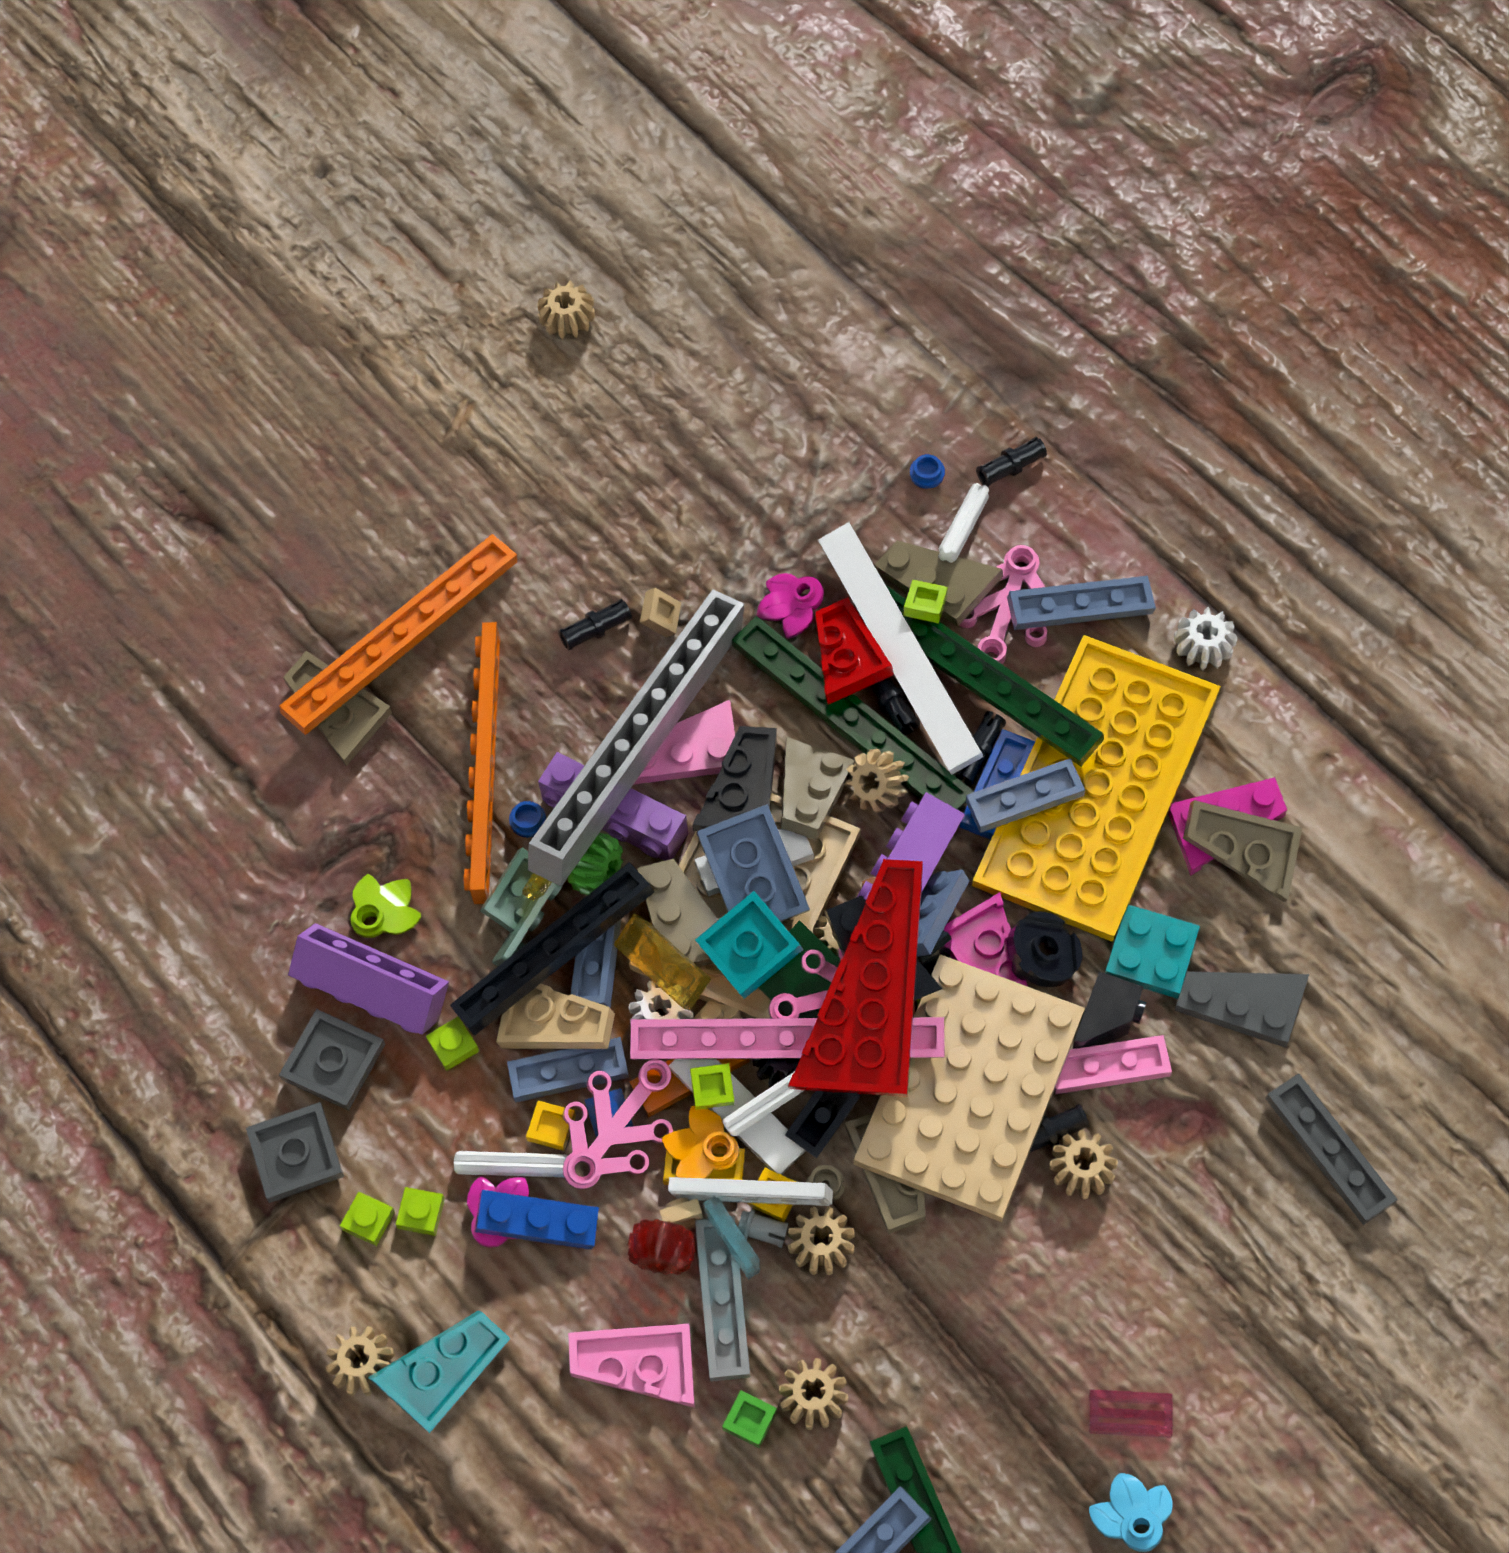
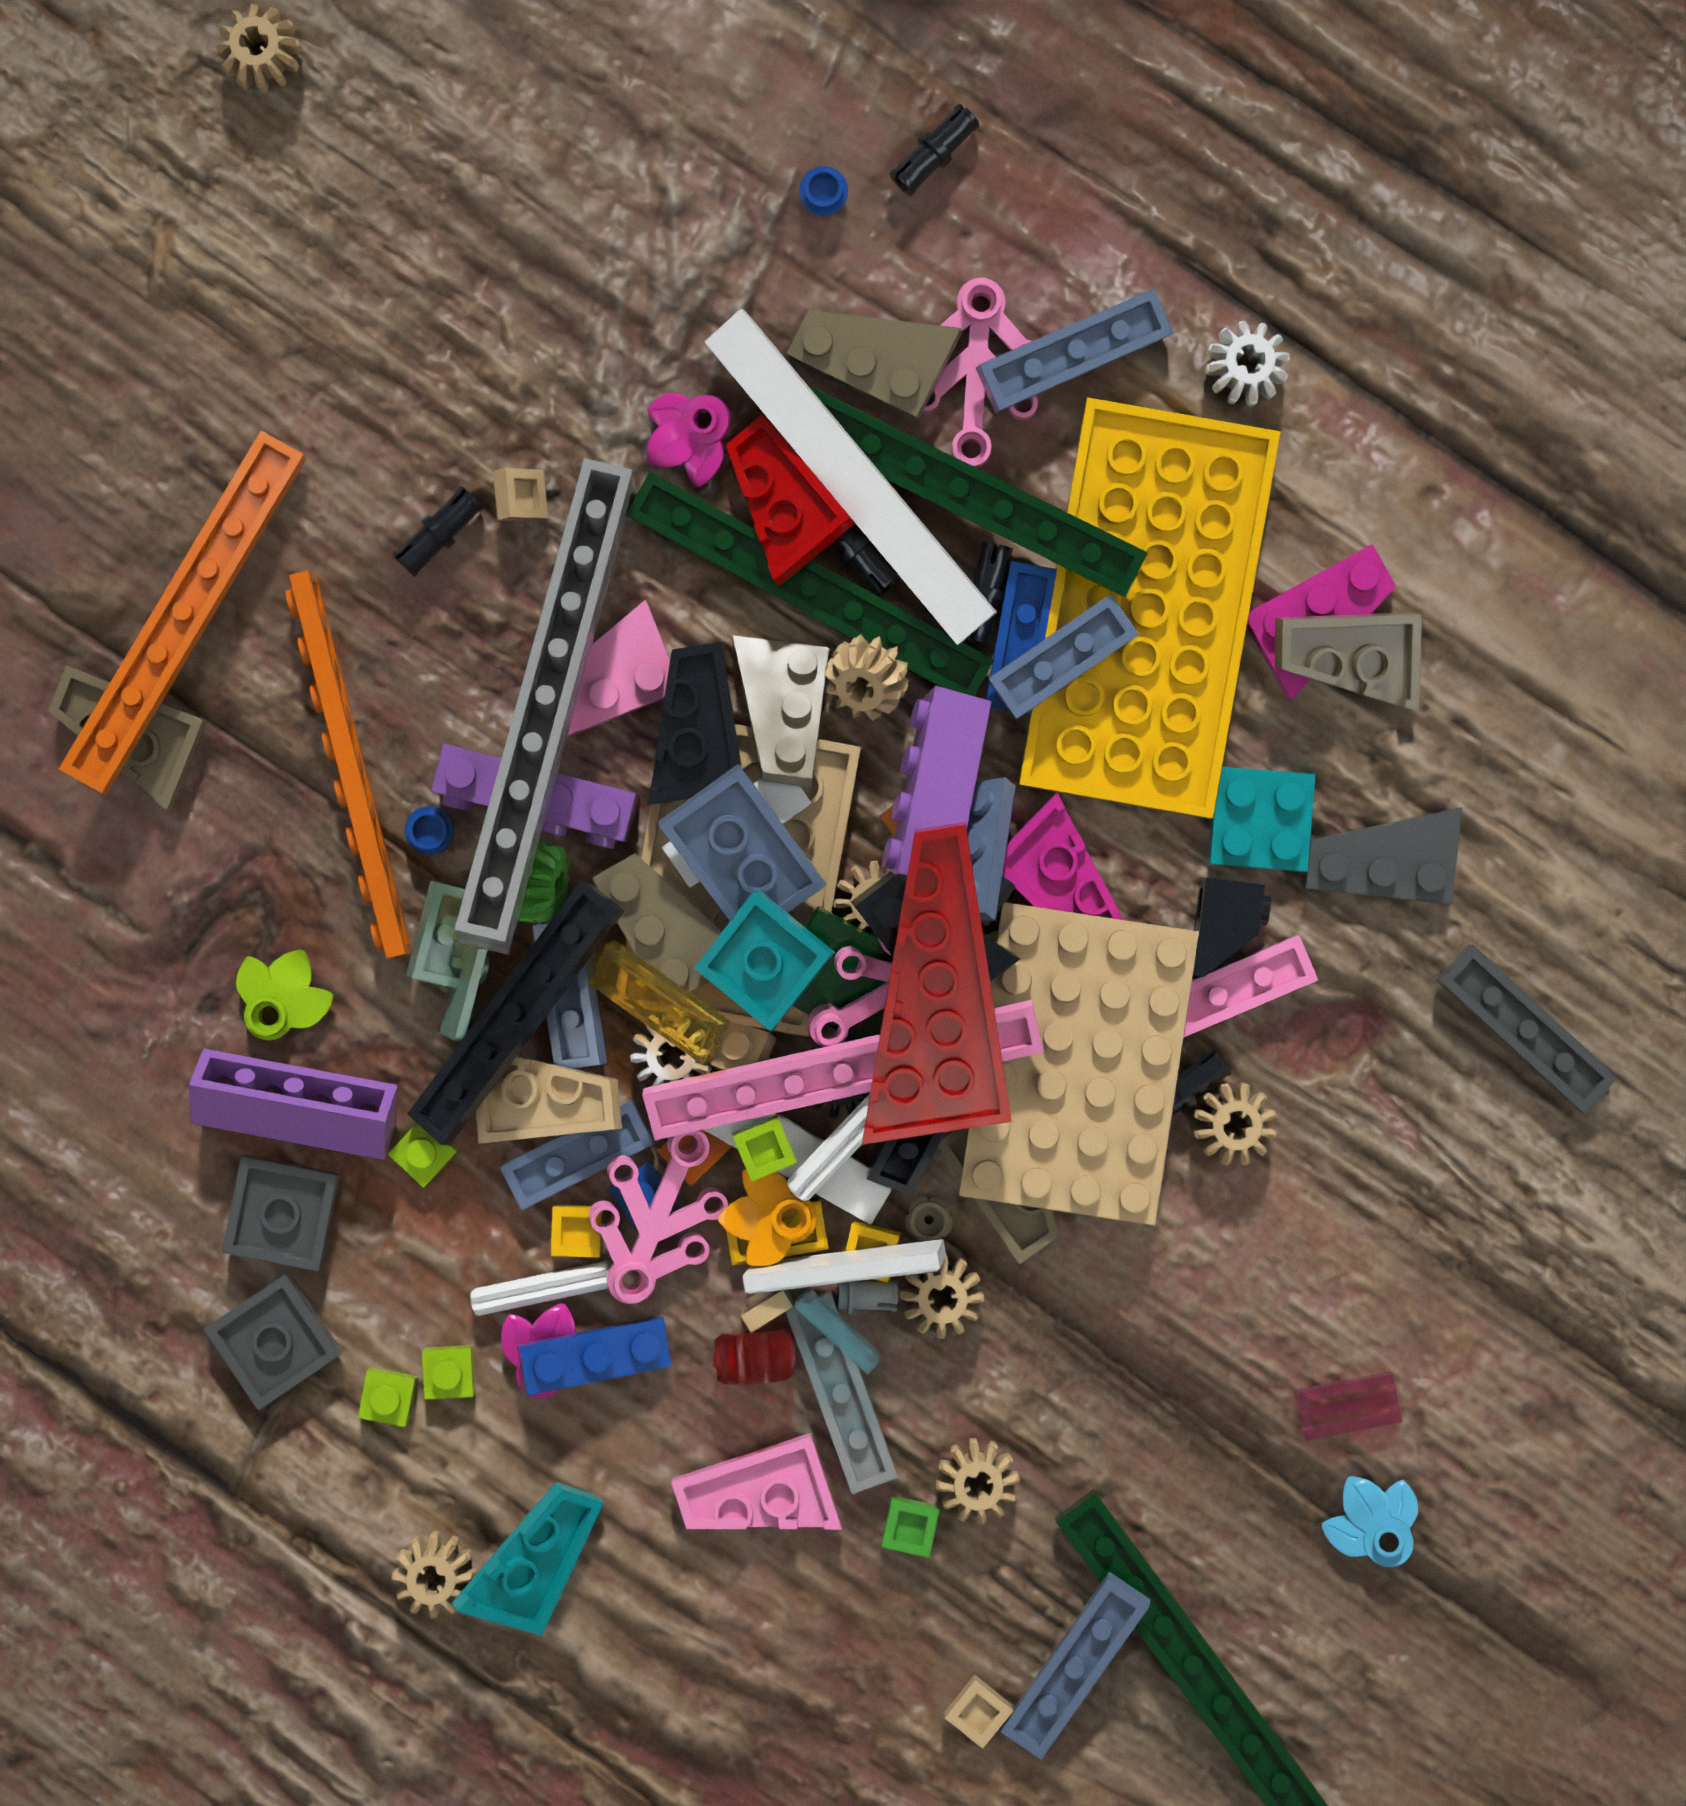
camera: 15 degrees left, 25 degrees up
lime plate [903,580,948,623] -> none
white axle [938,483,989,563] -> none
black plate [1007,911,1083,987] -> none

